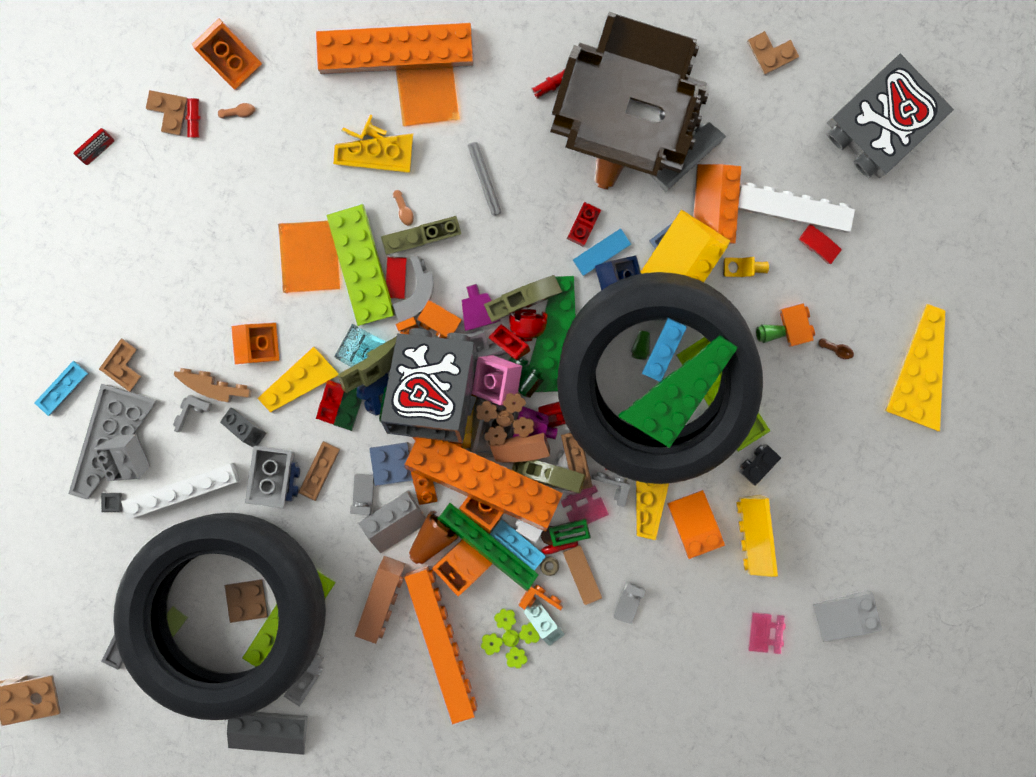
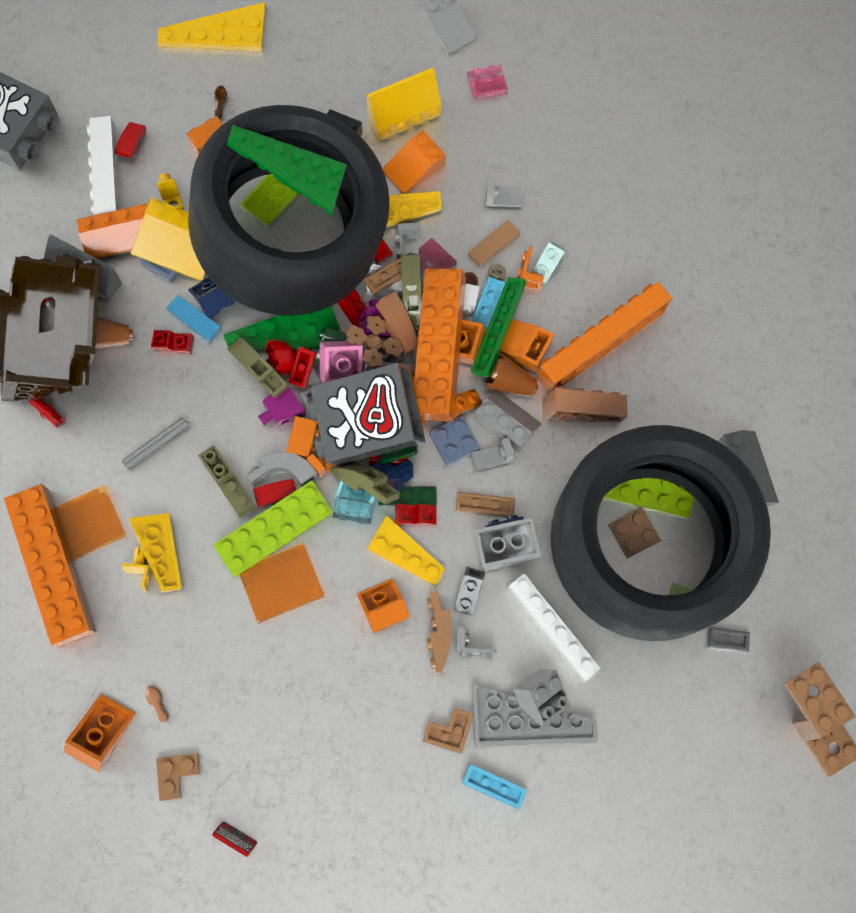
camera: 110 degrees left, 15 degrees down
dark grey tile [101,493,122,512] -> none
red pin [185,98,201,138] -> none
nougat piece [393,190,414,226] -> none
lime plant [481,609,540,669] -> none
red piece [541,541,578,554] -> none
green tile [549,518,591,547] -> none
dark azure plate [642,318,687,382] -> none

